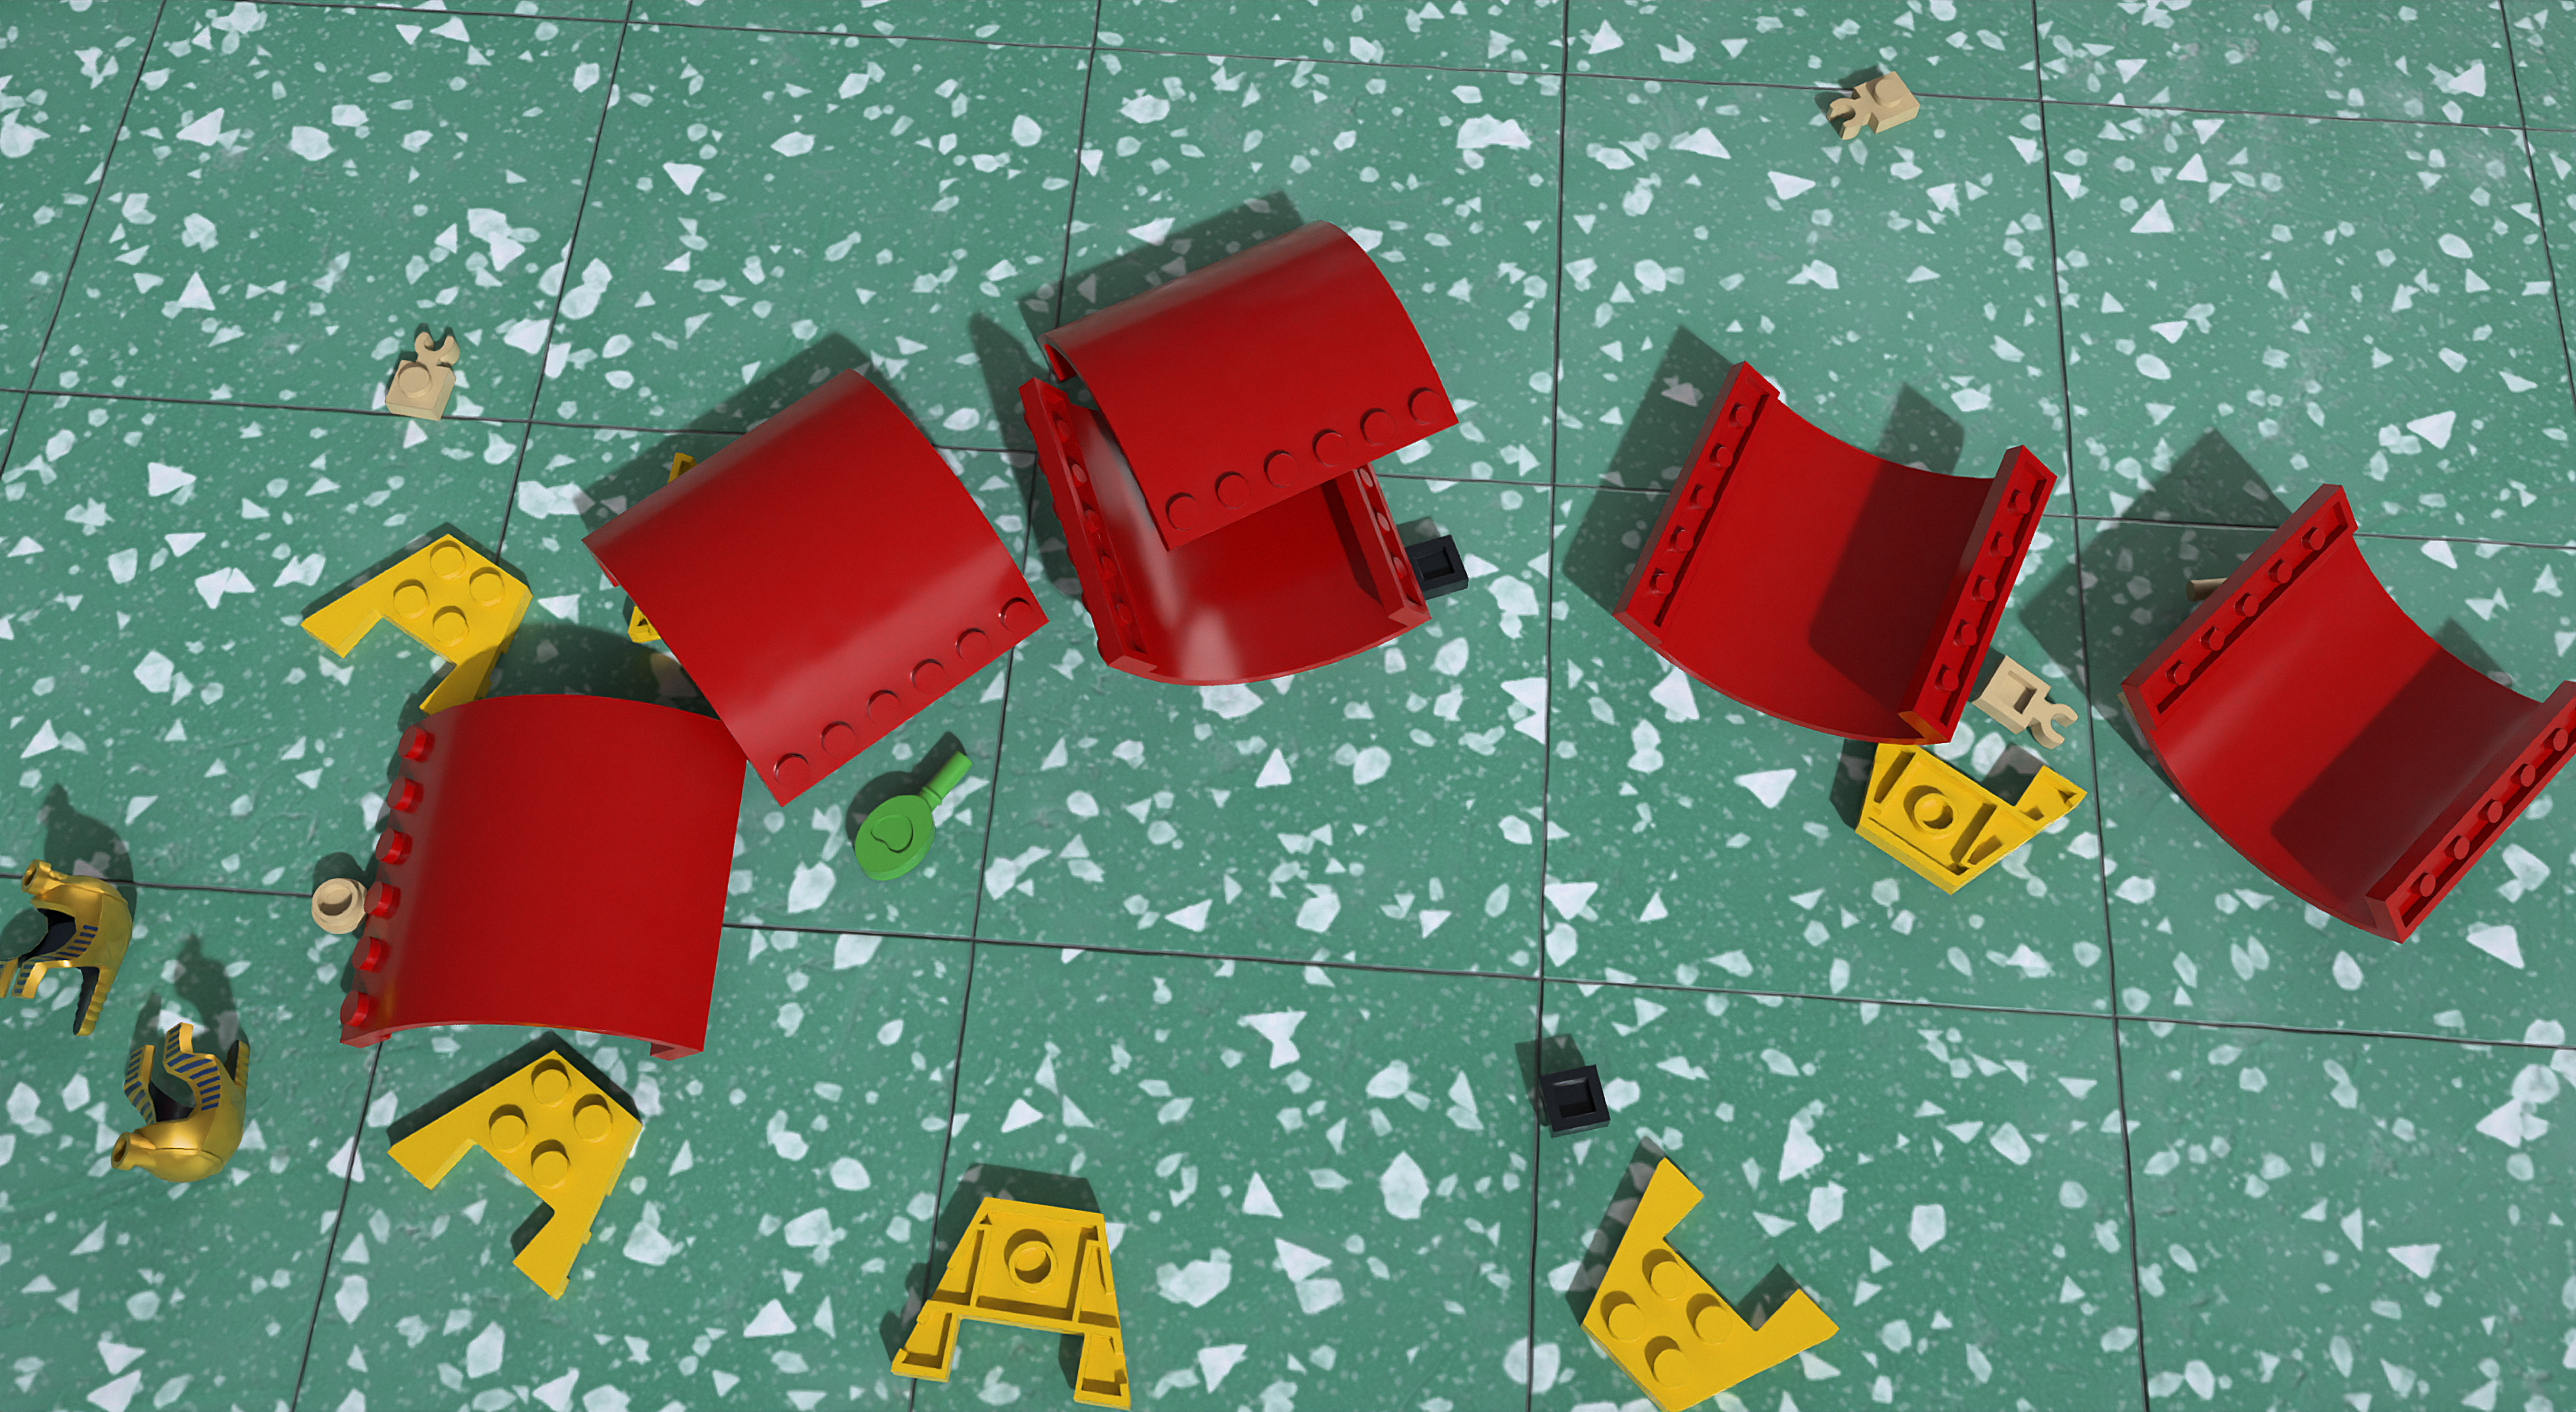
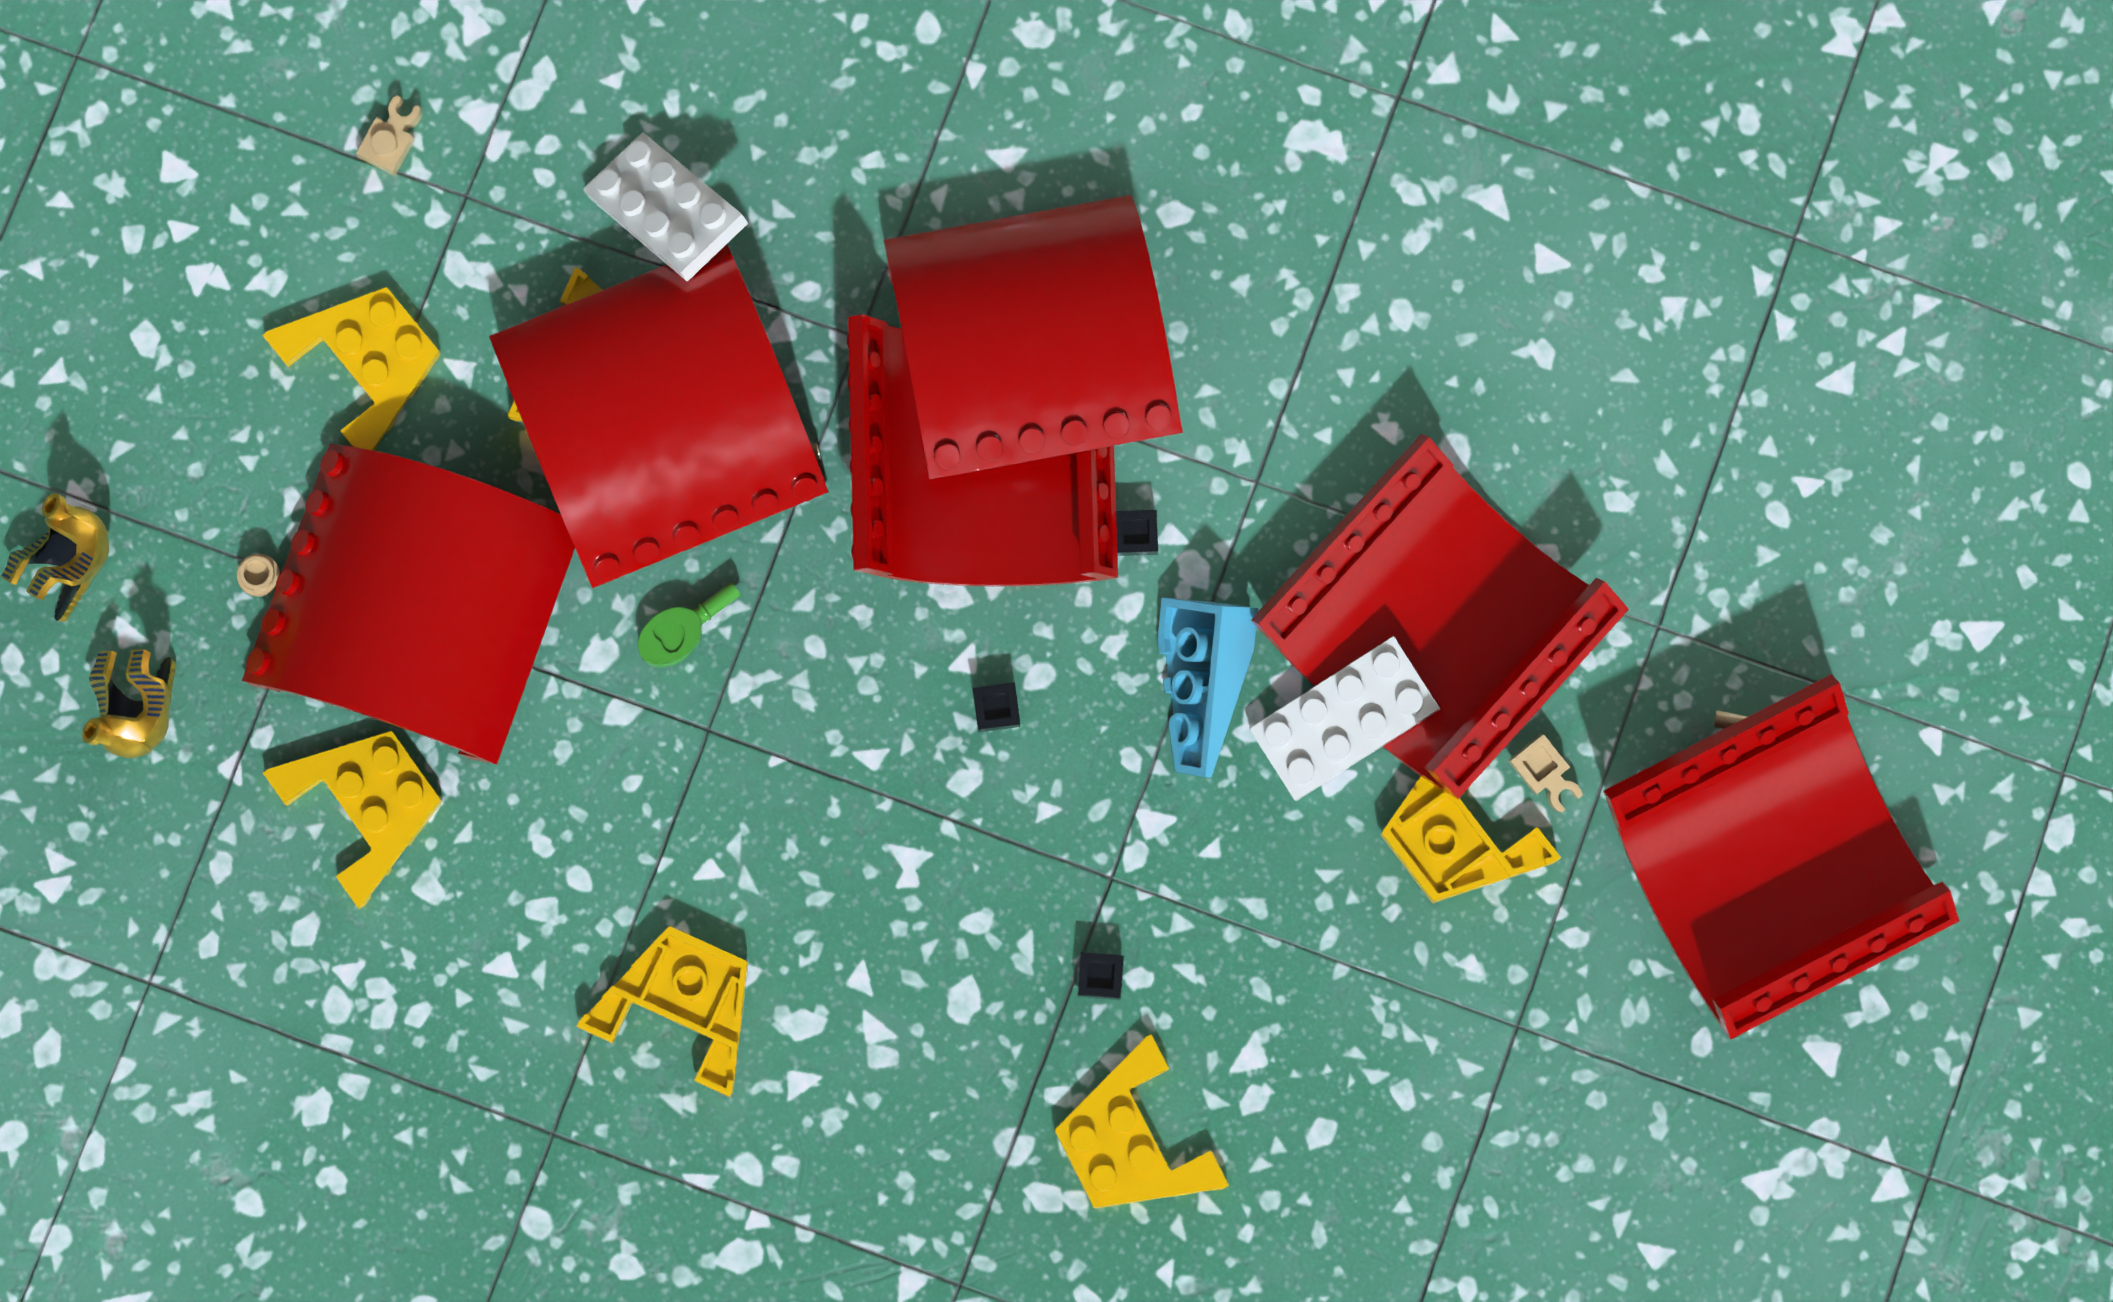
camera: 15 degrees right, 15 degrees up
tan plate [1826,71,1920,140] -> none
none -> white plate [583,132,748,281]
none -> black plate [973,682,1021,732]
none -> medium azure wedge [1157,597,1258,777]
none -> white plate [1249,636,1441,801]

